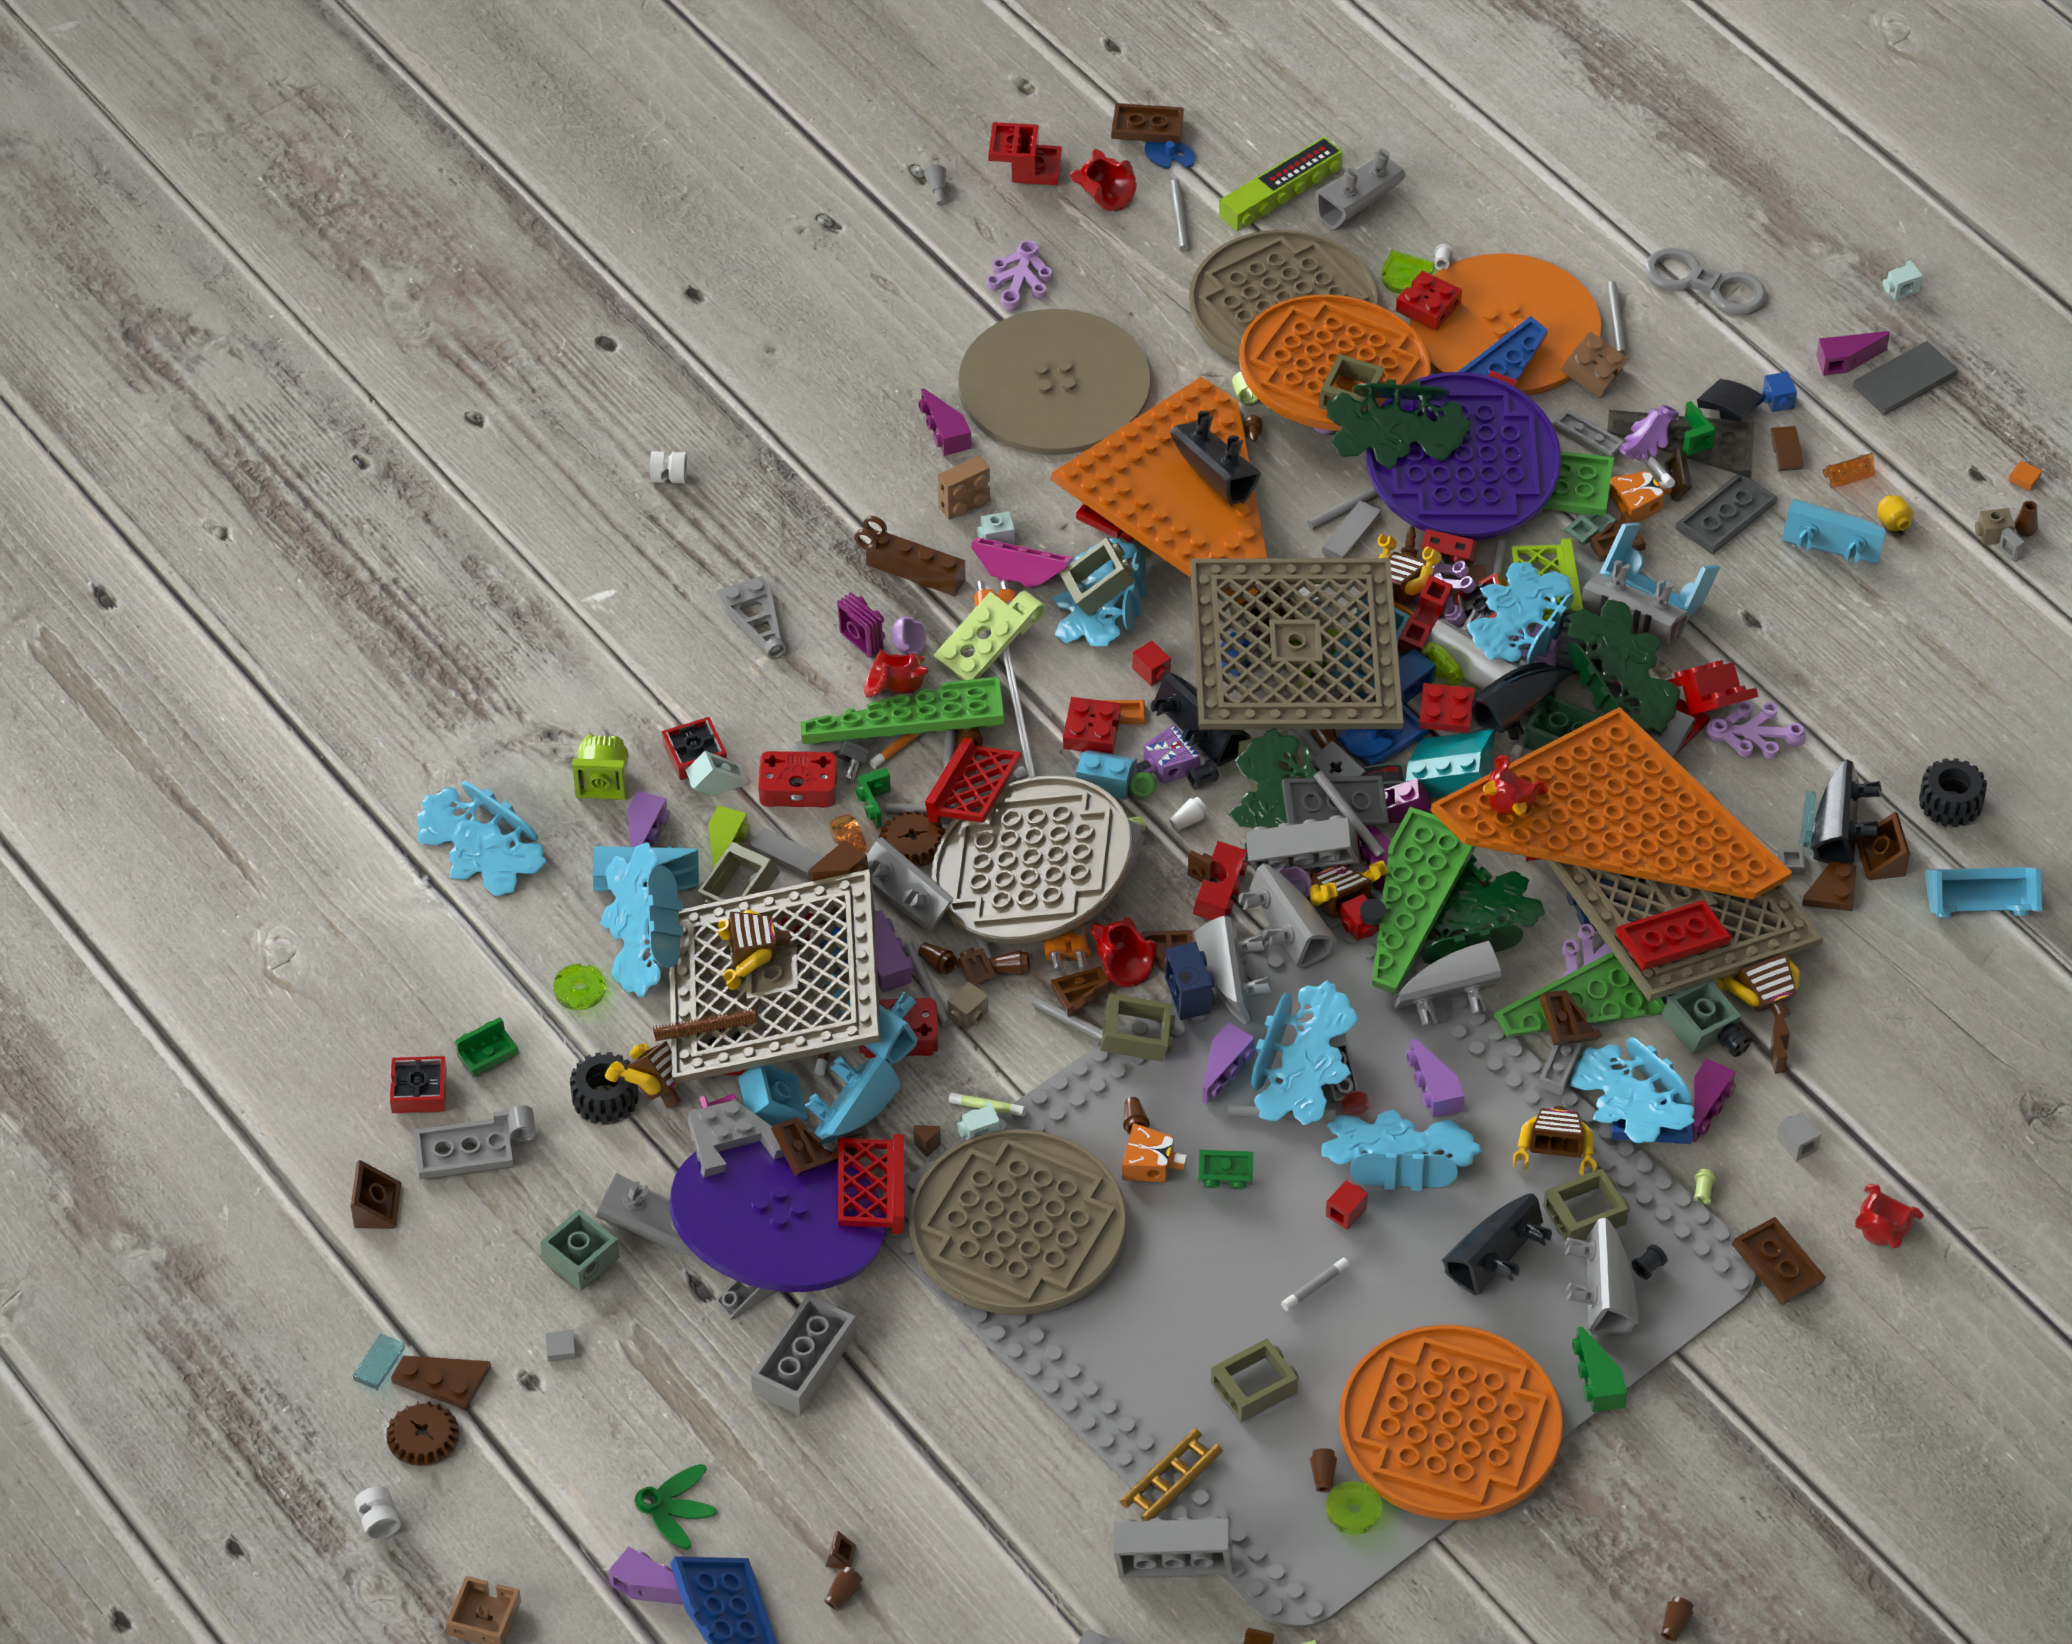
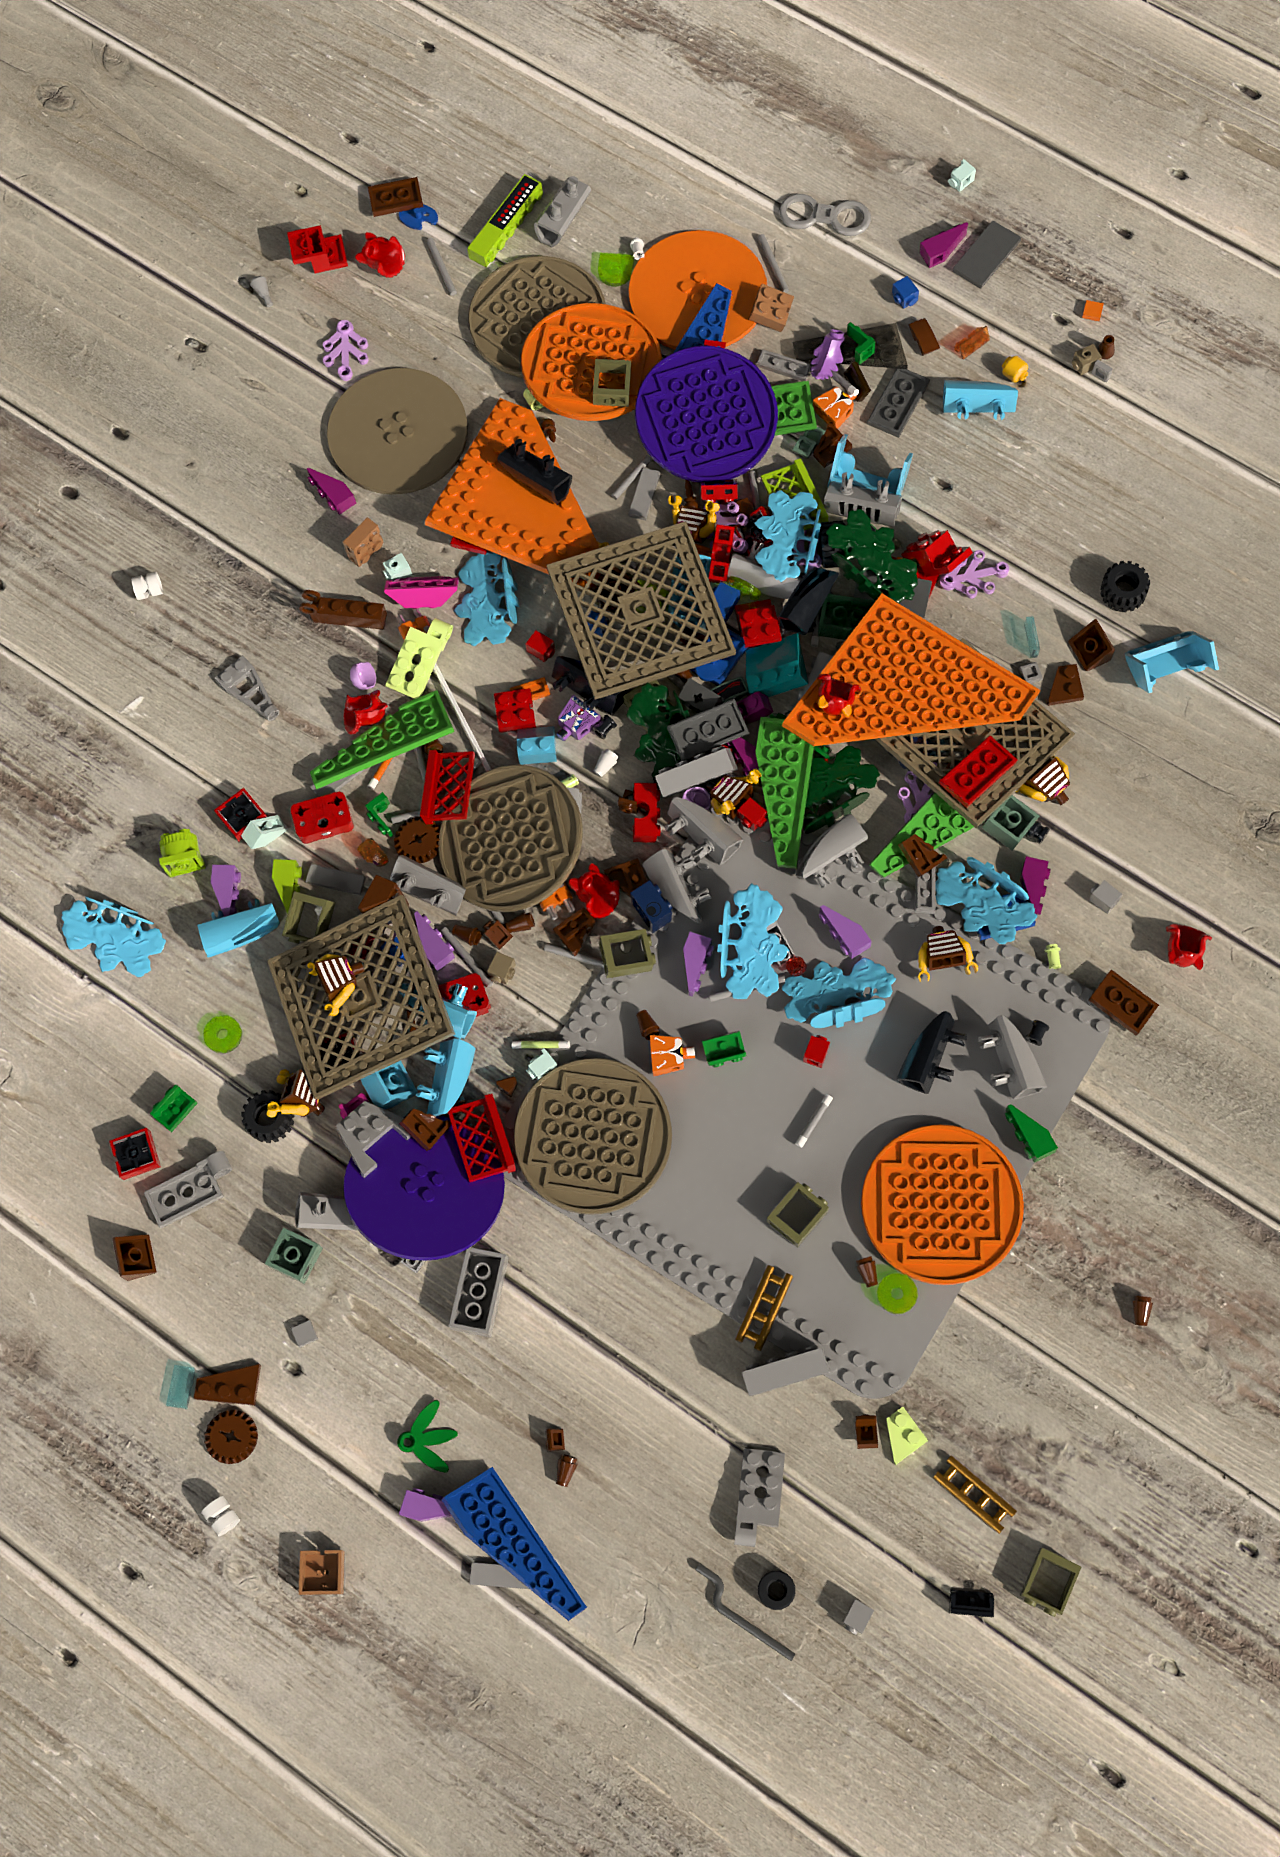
camera: 10 degrees left, 20 degrees up
medium azure plant [600,843,683,998] -> none
dark orange axle [653,1007,759,1042] -> none
magenta brick [837,592,886,658] -> none
dark grey piece [838,740,869,782] -> none
olive window [1060,537,1136,616] -> none
bright green tile [1130,771,1156,798] -> none
light grey bar [1313,770,1385,857] -> none
dark green plant [1327,379,1471,469] -> none
black tile [1360,899,1386,925] -> none
red piece [1396,270,1462,331] -> none
olive window [1543,1168,1630,1242] -> none
black slope [1697,379,1765,421] -> none
reddish brown slope [1770,1013,1790,1074] -> none
black piece [1810,759,1882,864] -> none

